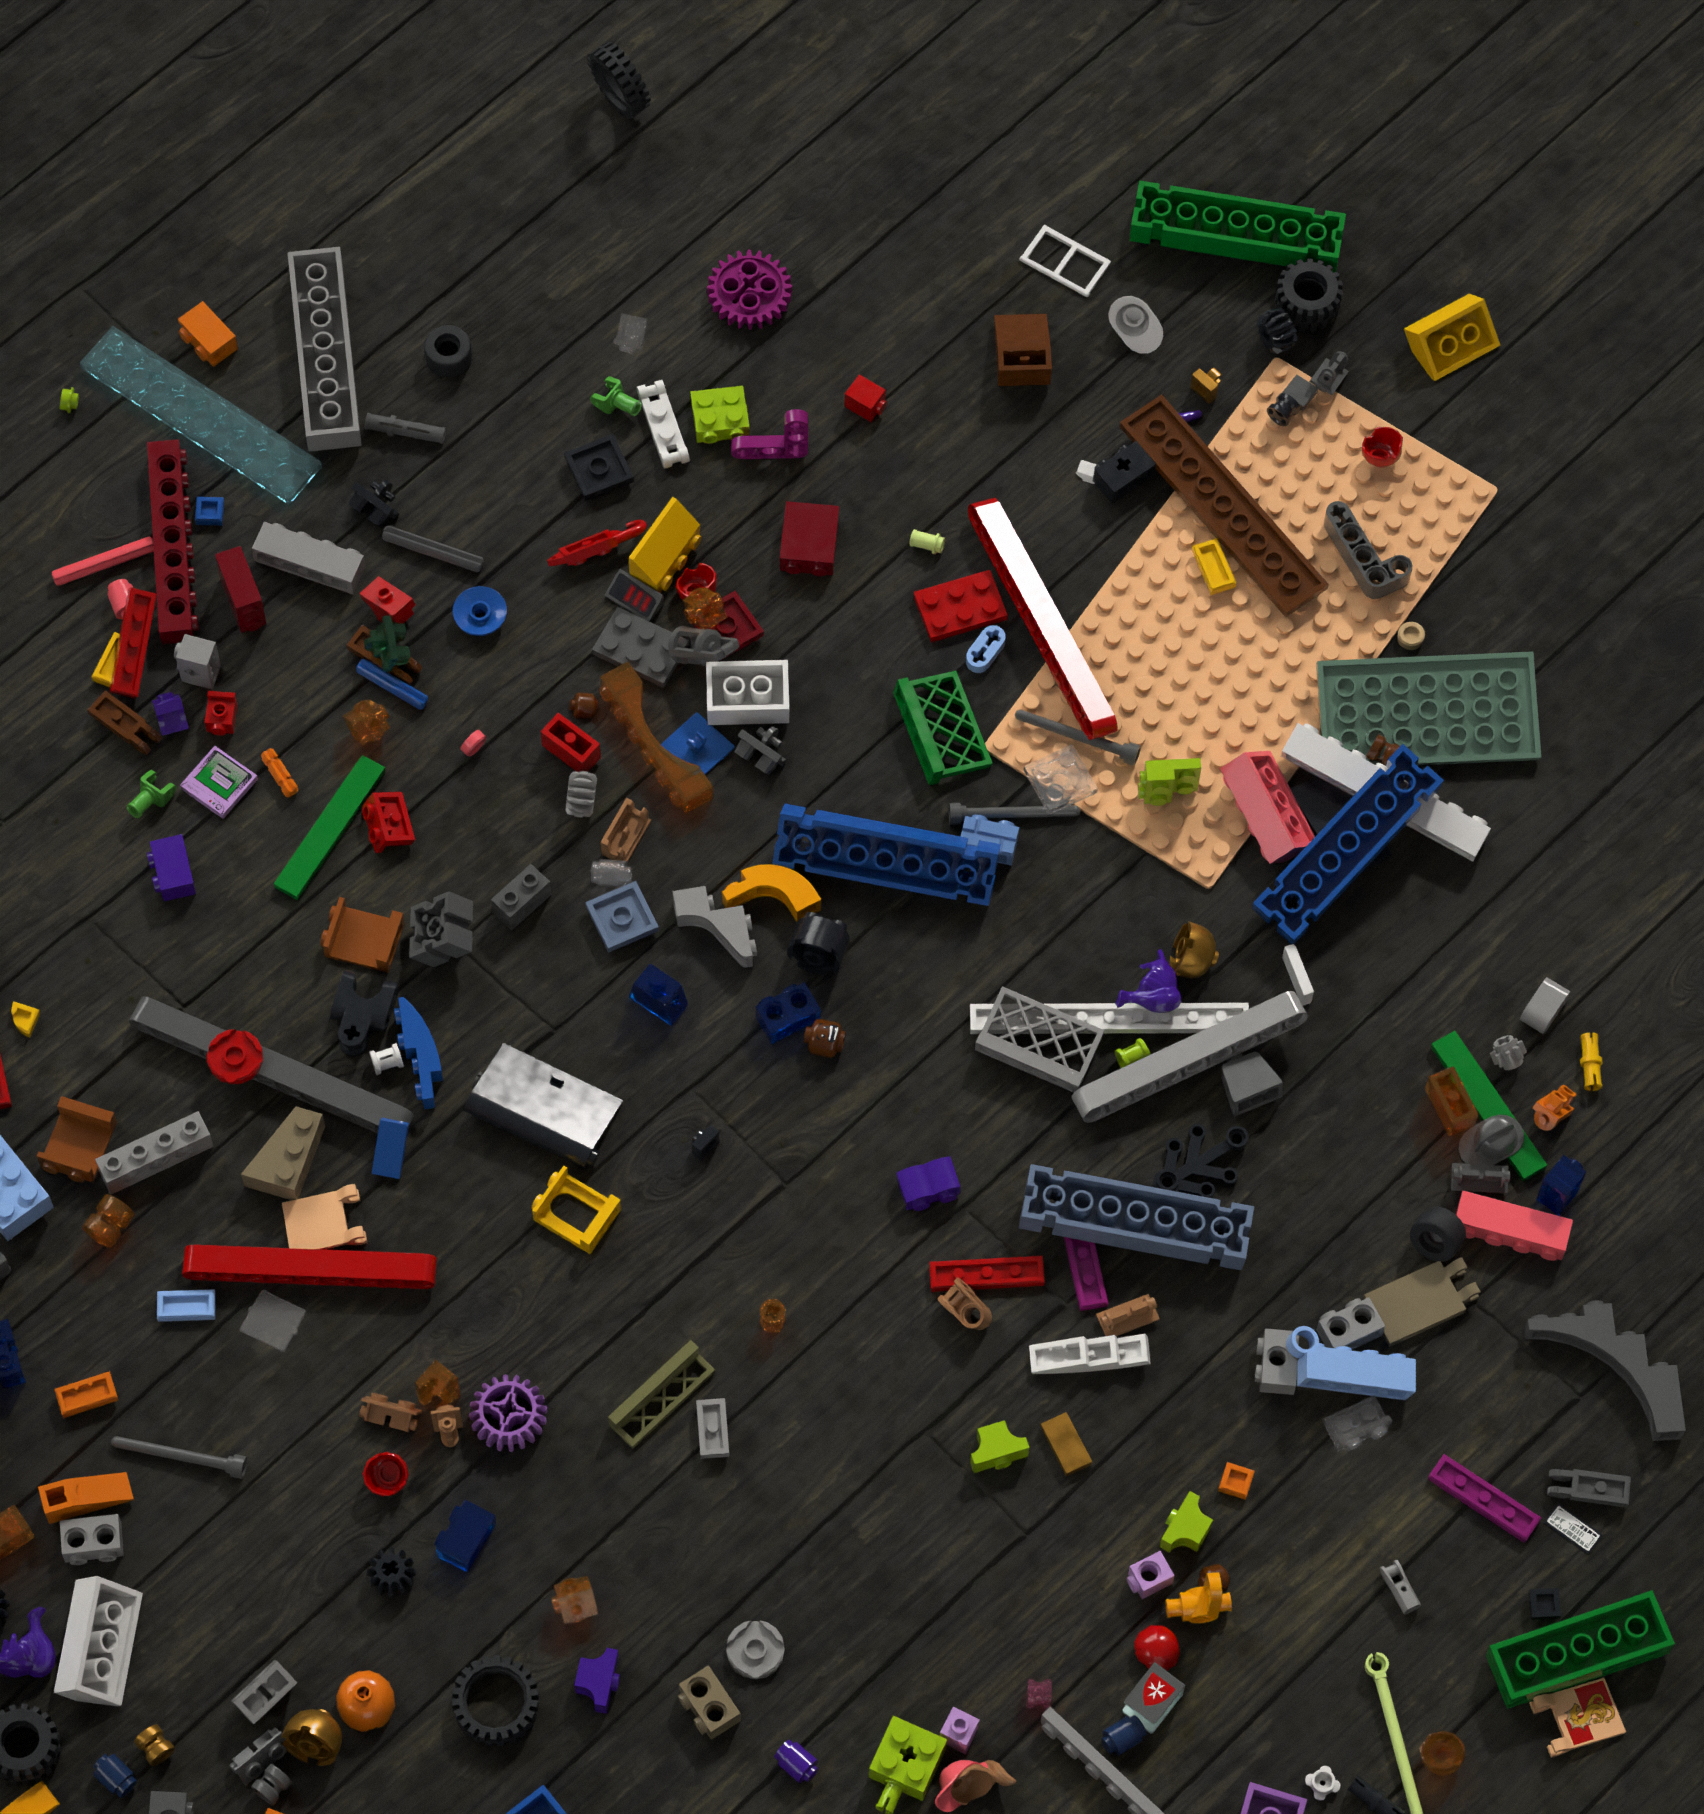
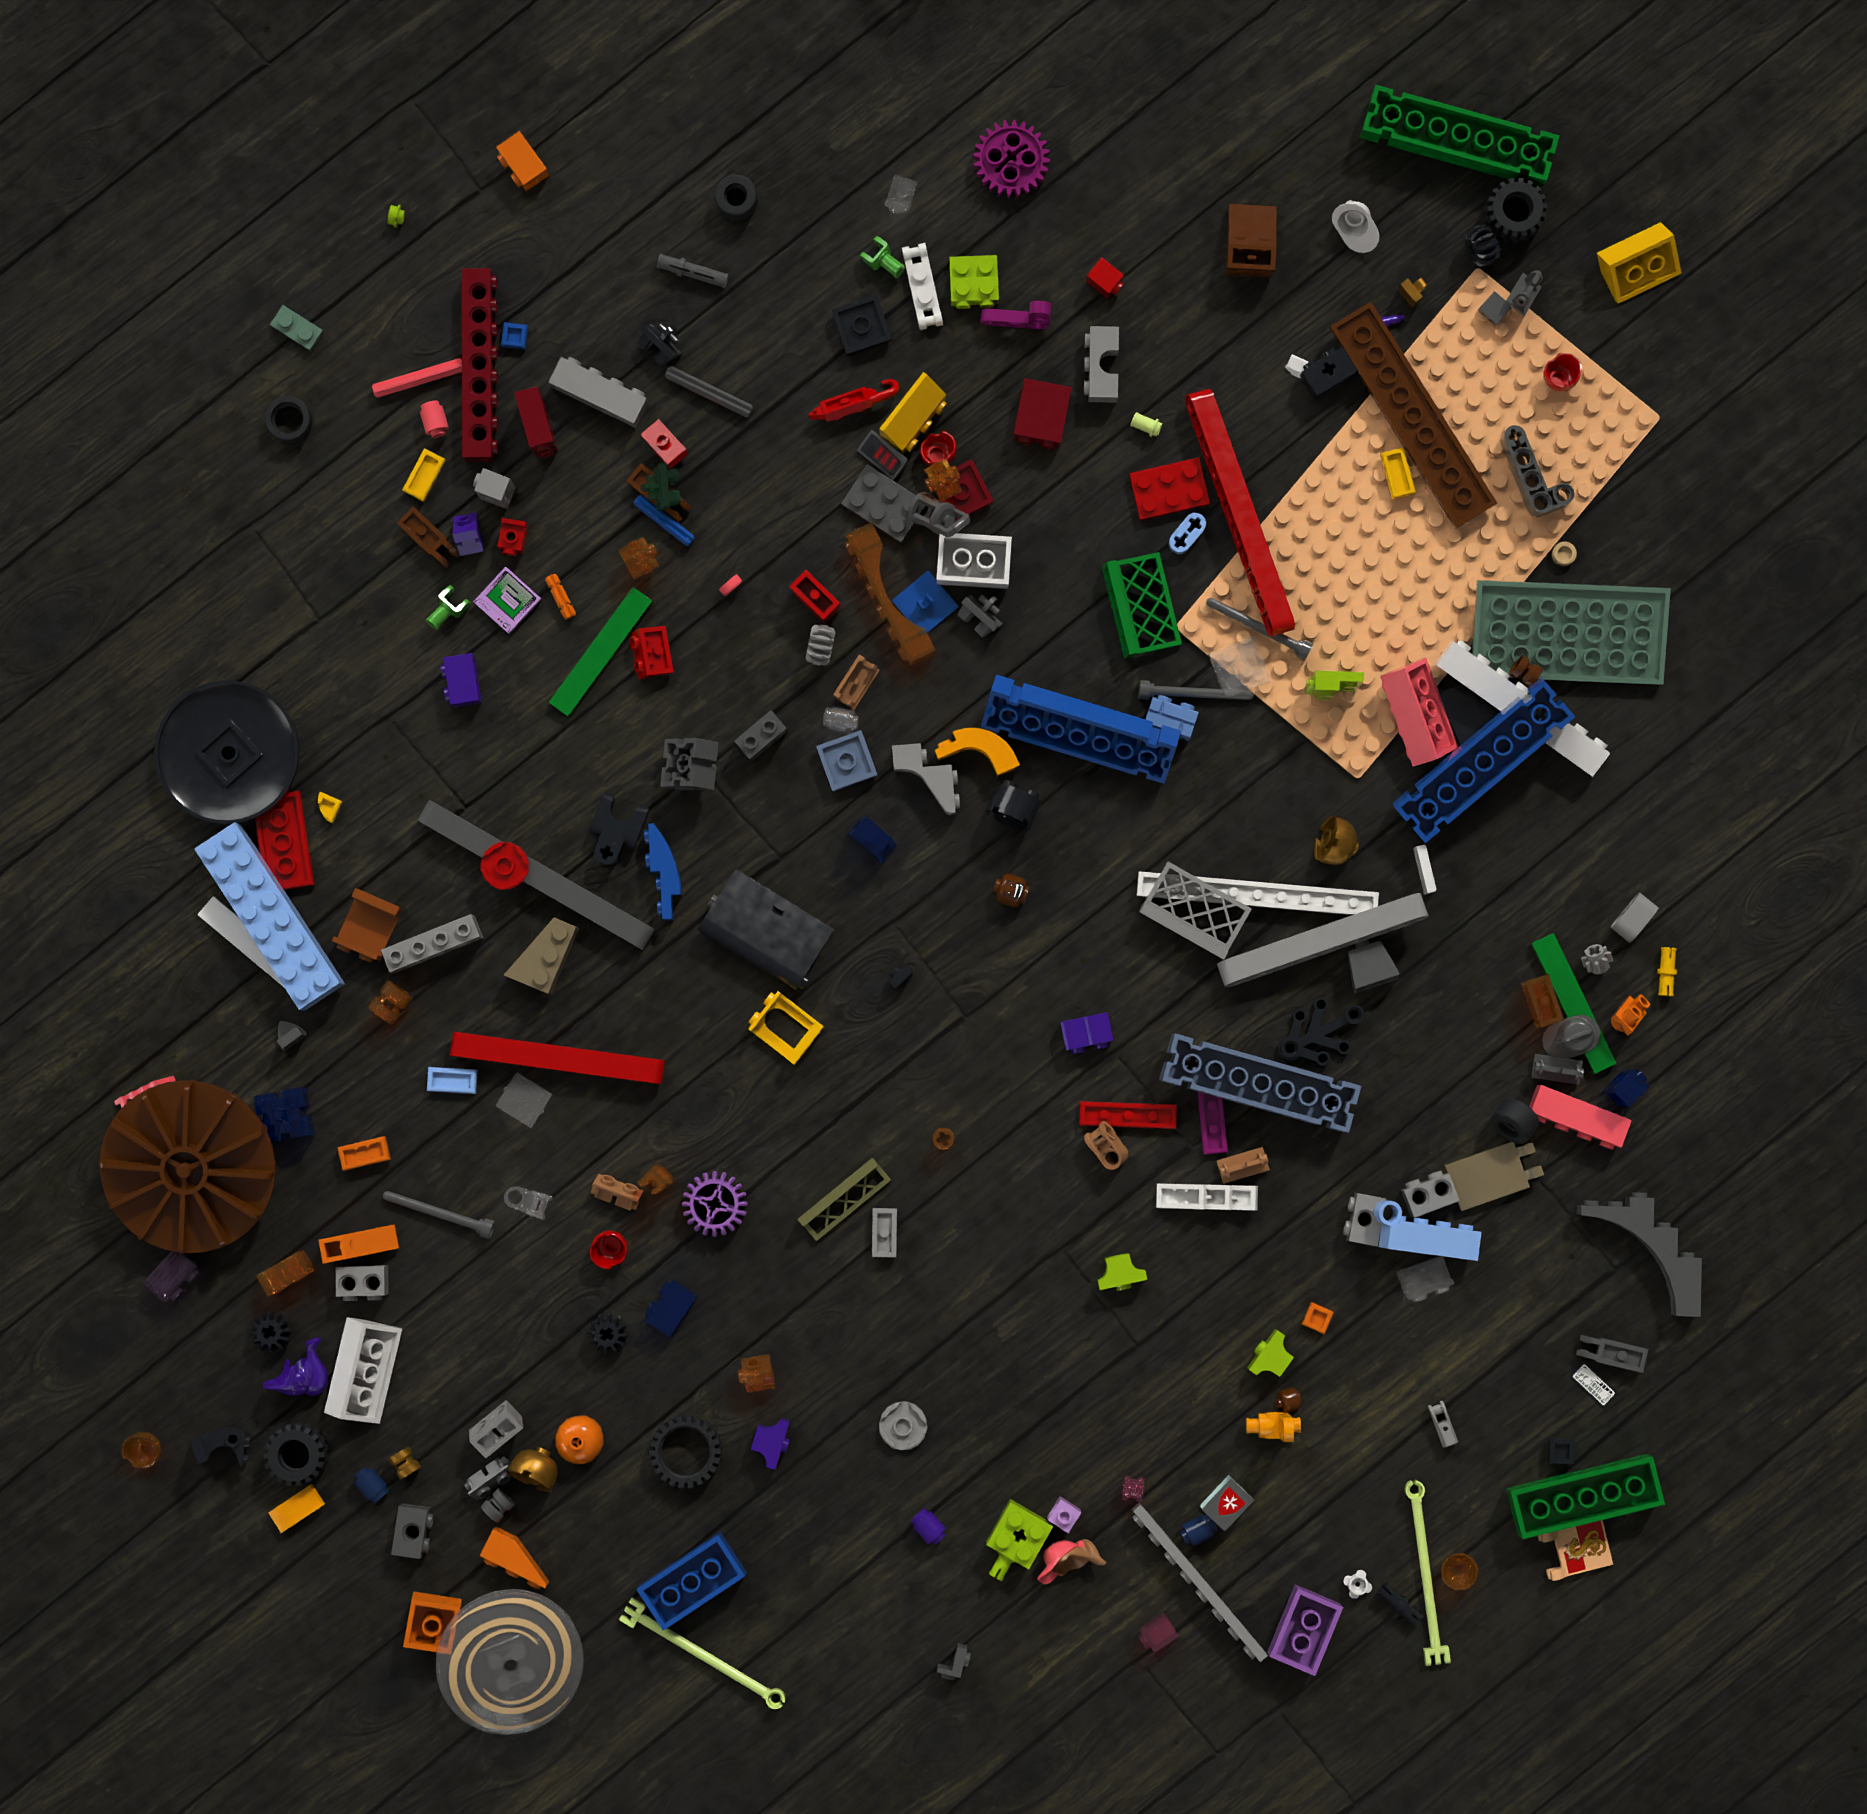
camera: 10 degrees right, 20 degrees up
clear light blue plate [80,326,322,505] -> none
red tile [109,587,157,699] -> none
light nougat flag [282,1184,367,1250] -> none
light grey brick [288,247,362,452] -> none
dark orange panel [320,897,405,973] -> none
white bush [369,1043,404,1075] -> none
blue tile [372,1118,409,1179] -> none
medium nougat hinge [431,1405,463,1447] -> none
blue dish [453,586,507,636] -> none
reddish brown piece [569,692,598,719] -> none
dark tan brick [677,1665,741,1740] -> none
clear blue brick [755,982,821,1044] -> none
white window [1019,225,1111,297] -> none
pearl gold tile [1040,1412,1092,1476] -> none
dark purple piece [1115,949,1182,1013] -> none
lime bush [1115,1038,1151,1068] -> none
lavender brick [1127,1551,1174,1599] -> none
red hair [1134,1625,1180,1671] -> none
black wheel [1266,393,1300,426] -> none
magenta tile [1428,1454,1541,1543] -> none
none -> clear piece [504,1186,553,1220]
none -> light grey arch [1084,326,1119,403]

